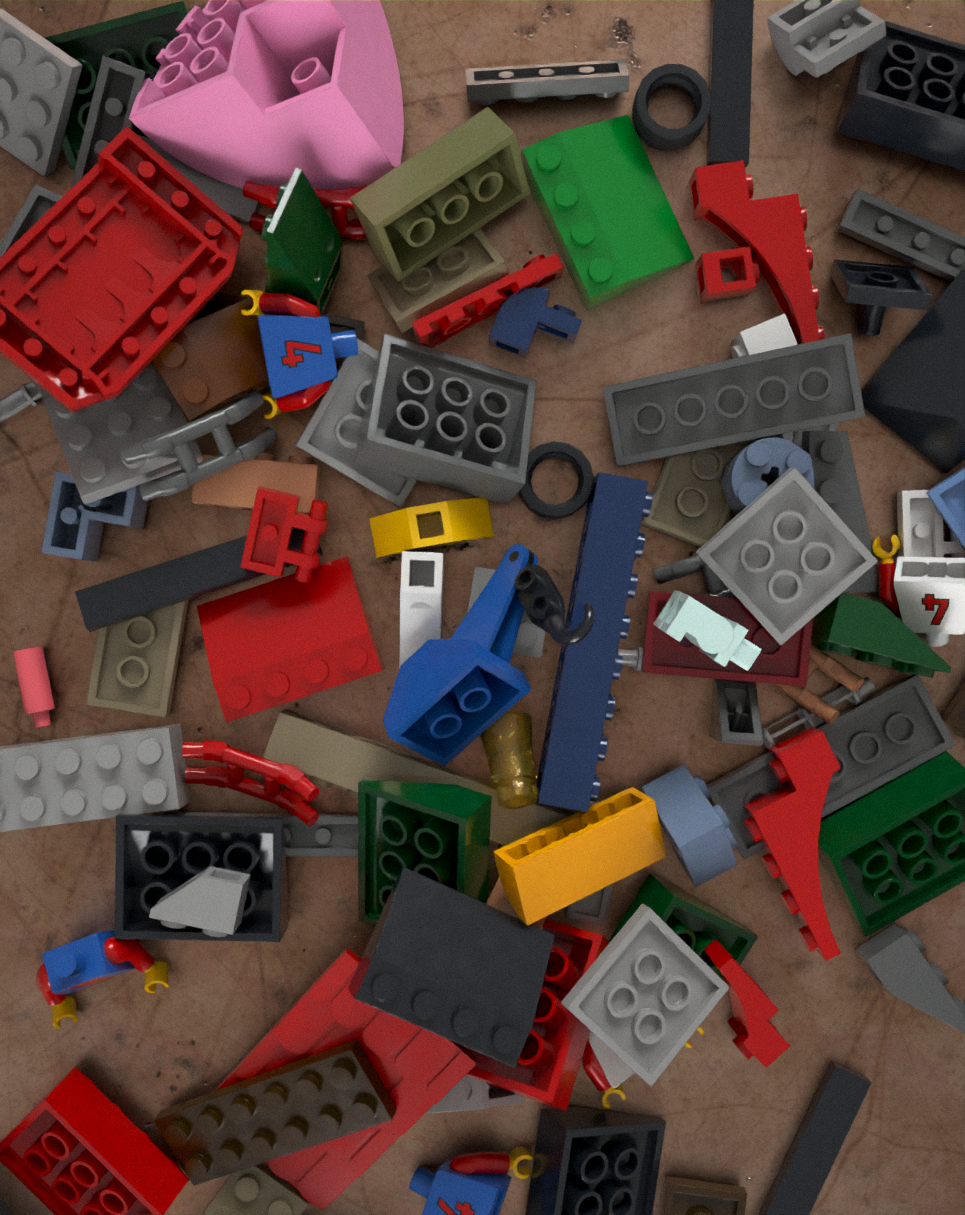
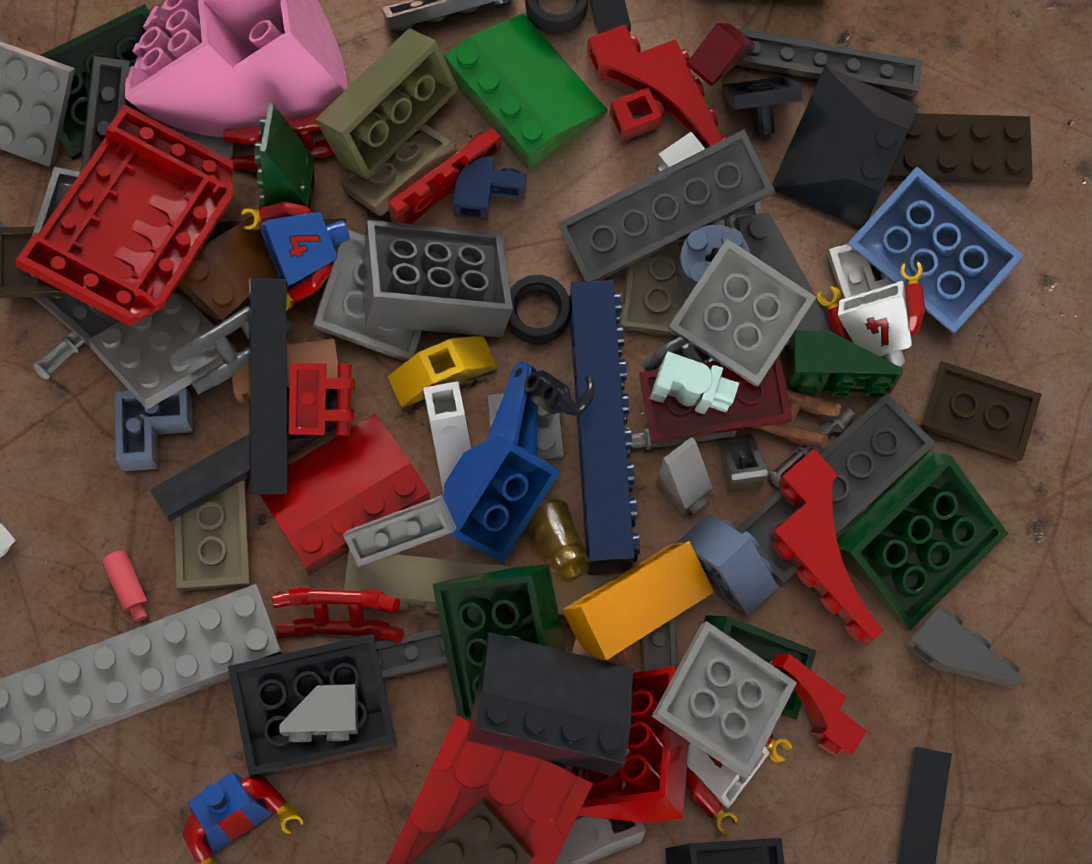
camera: 20 degrees left, 15 degrees down
none -> black tile [249,278,287,494]
none -> light grey tile [343,495,457,567]
none -> light grey slope [656,437,713,517]
none -> dark red slope [686,23,755,87]

